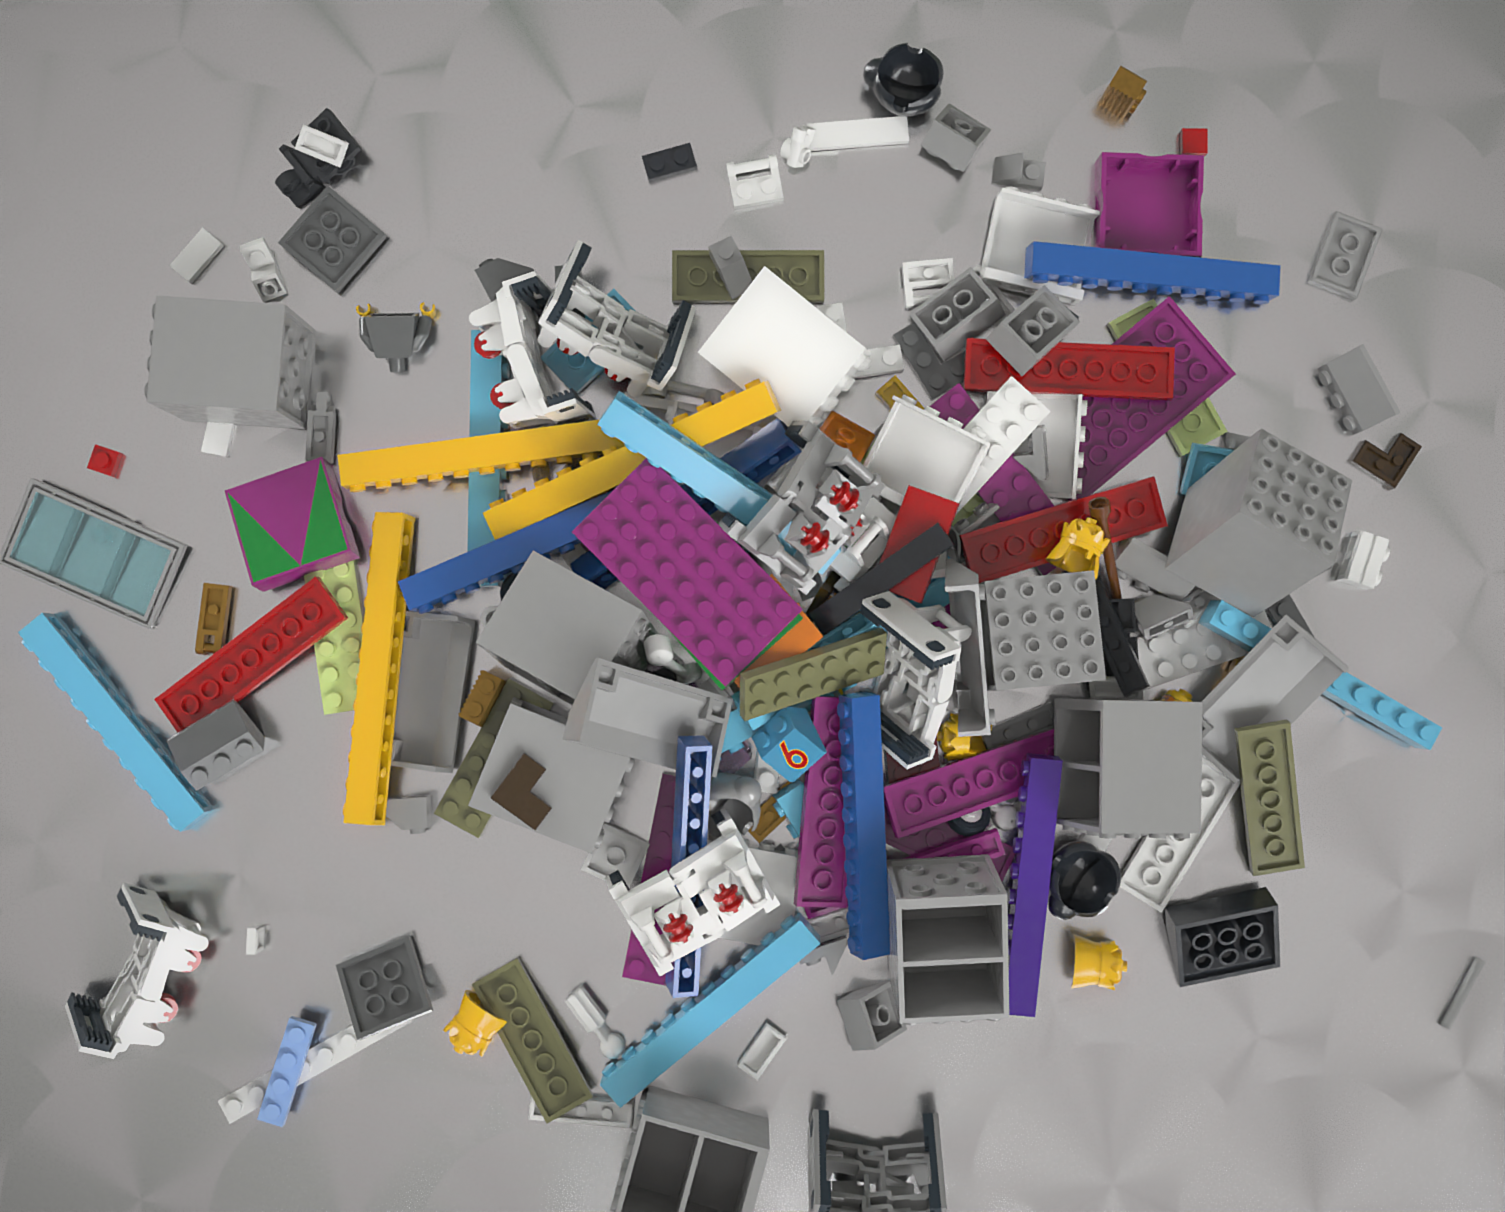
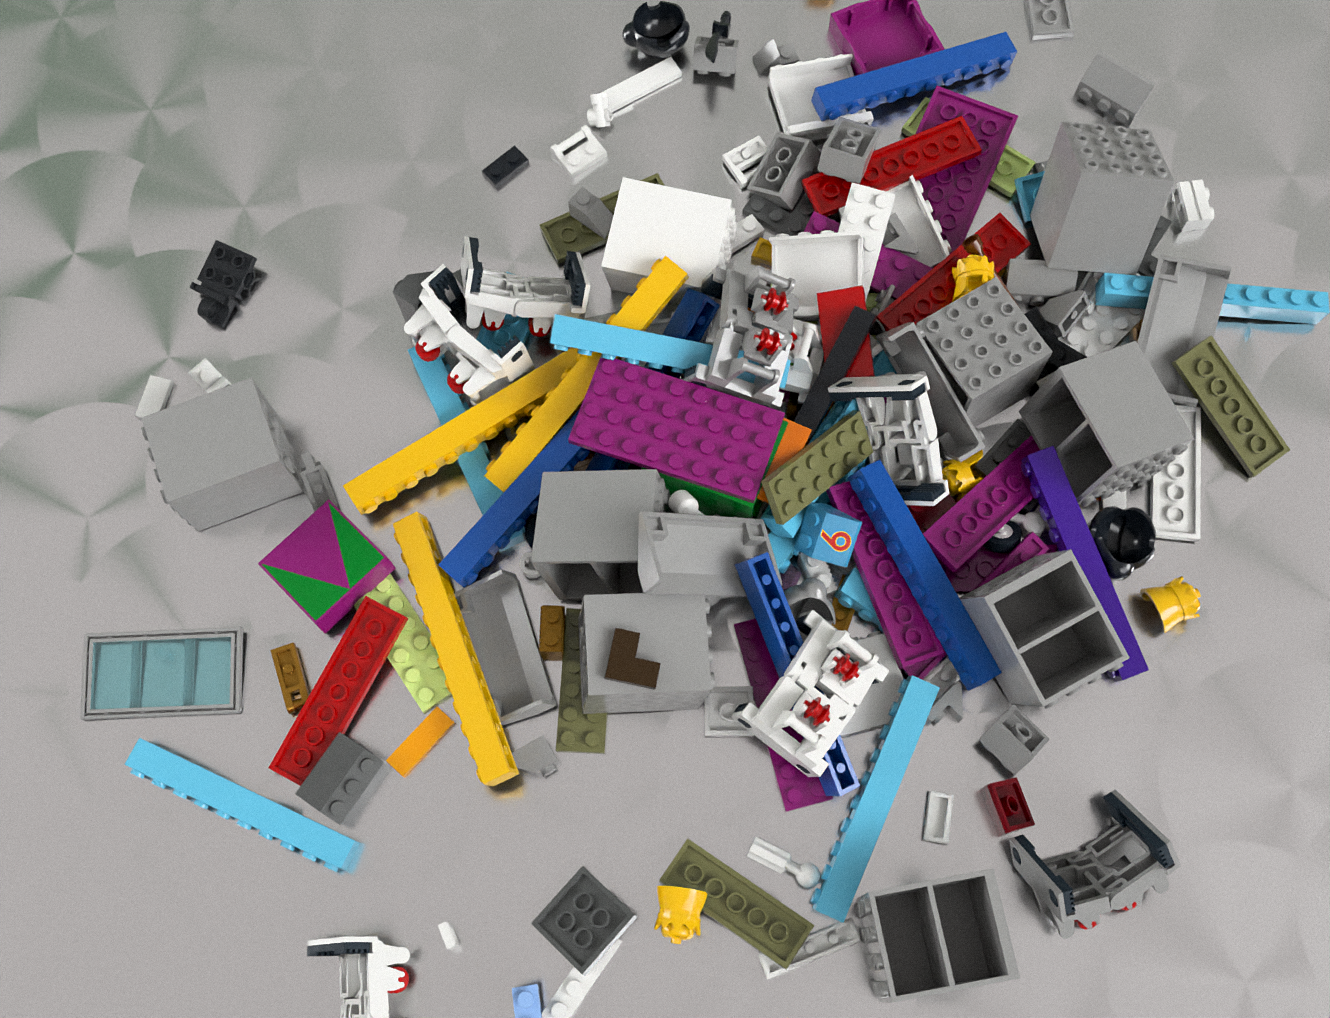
camera: 20 degrees left, 15 degrees down
red plate [87,444,123,477] -> none
white tile [201,422,235,457] -> none
dark grey plate [278,185,387,293] -> none
white tile [295,124,349,168] -> none
dark grey torso [356,302,437,372] -> none
black slope [1165,887,1280,987] -> none
dark brown tile [1349,433,1422,490] -> none
none -> light orange tile [386,707,456,778]
none -> black sword [705,11,731,63]
none -> dark red slope [980,777,1035,837]

